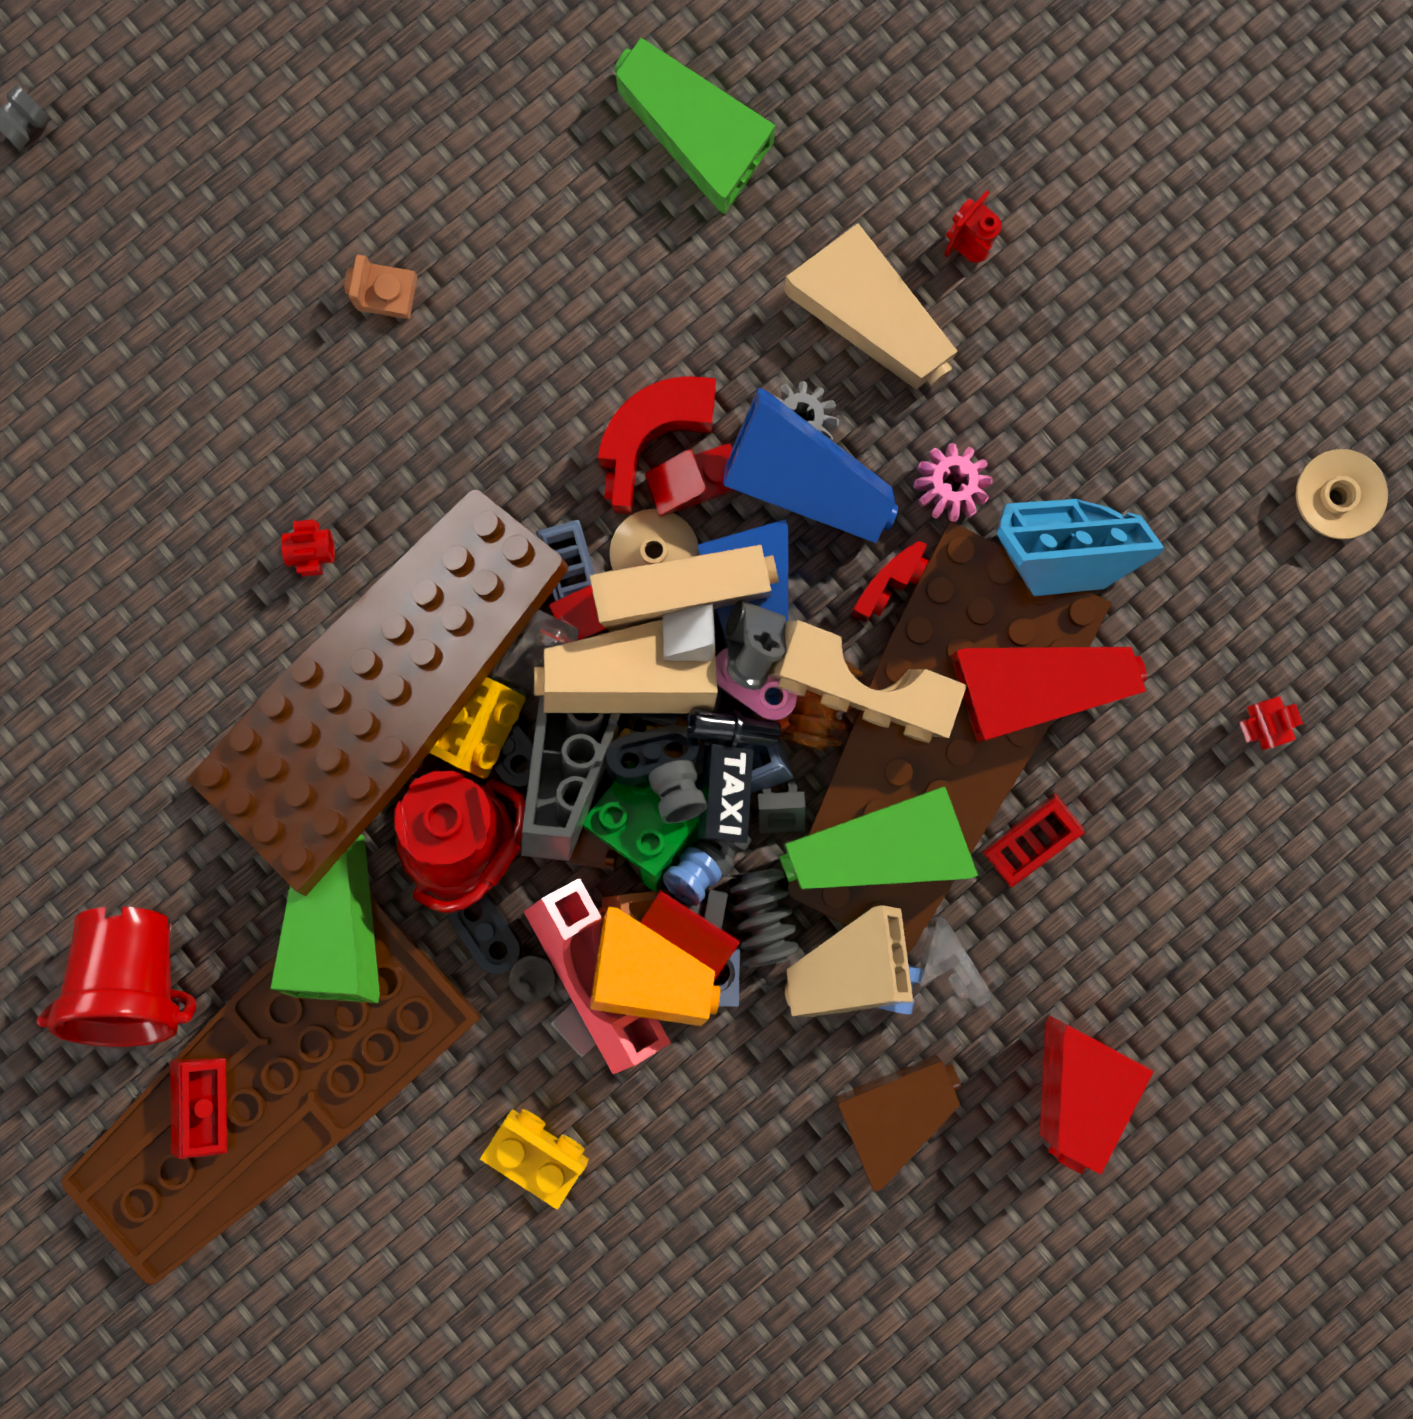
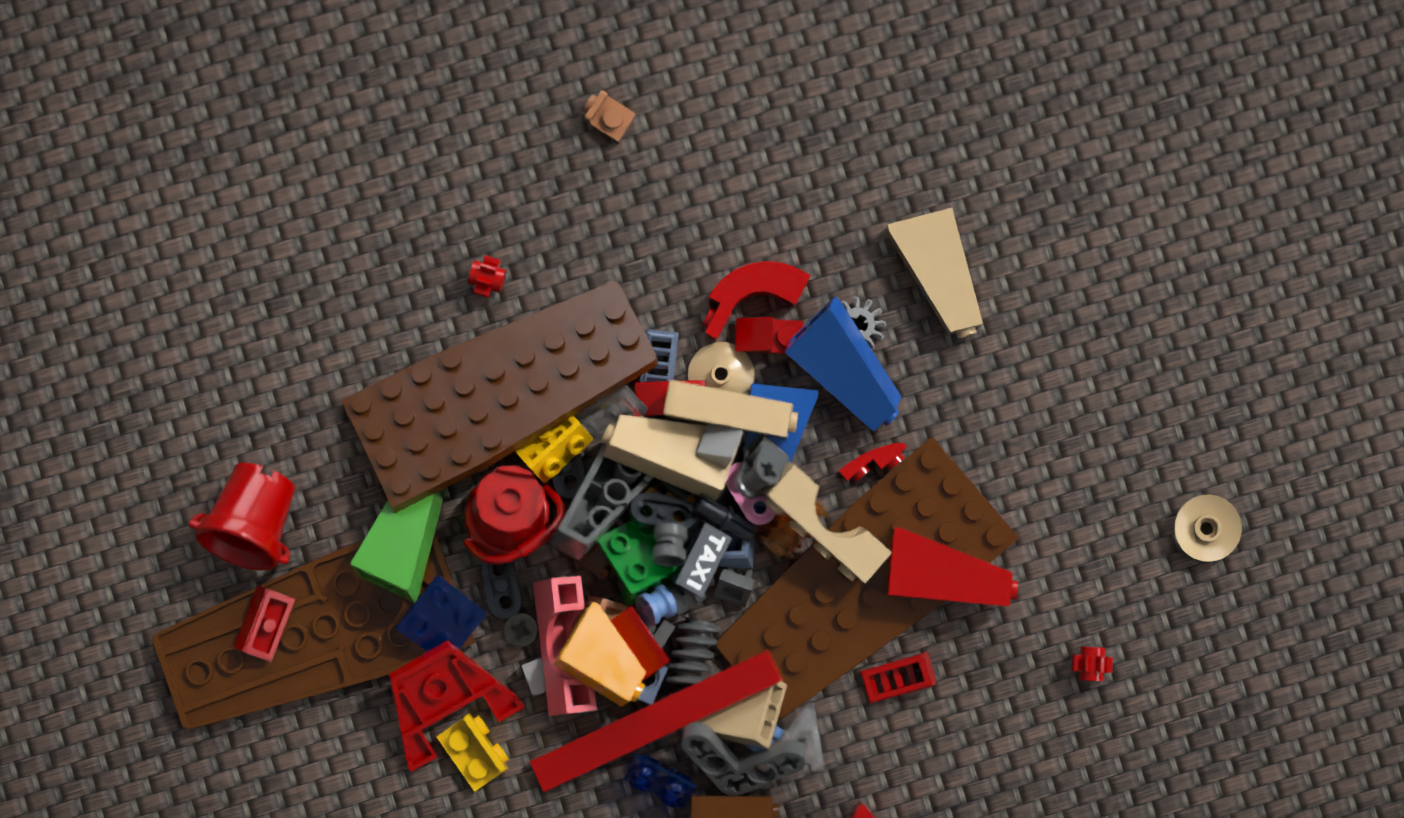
camera: 25 degrees right, 0 degrees up
bright green slope [614,38,776,214] -> none
bright green slope [779,787,978,889] -> none
bright pink gear [913,443,992,522] -> none
red hinge [944,190,1002,263] -> none
dark azure wedge [996,499,1165,596] -> none
none -> red wing [389,641,525,772]
none -> clear blue hinge [395,575,487,652]
none -> red tile [530,649,783,792]
none -> clear blue hinge [624,753,697,809]
none -> dark grey beam [681,722,806,796]

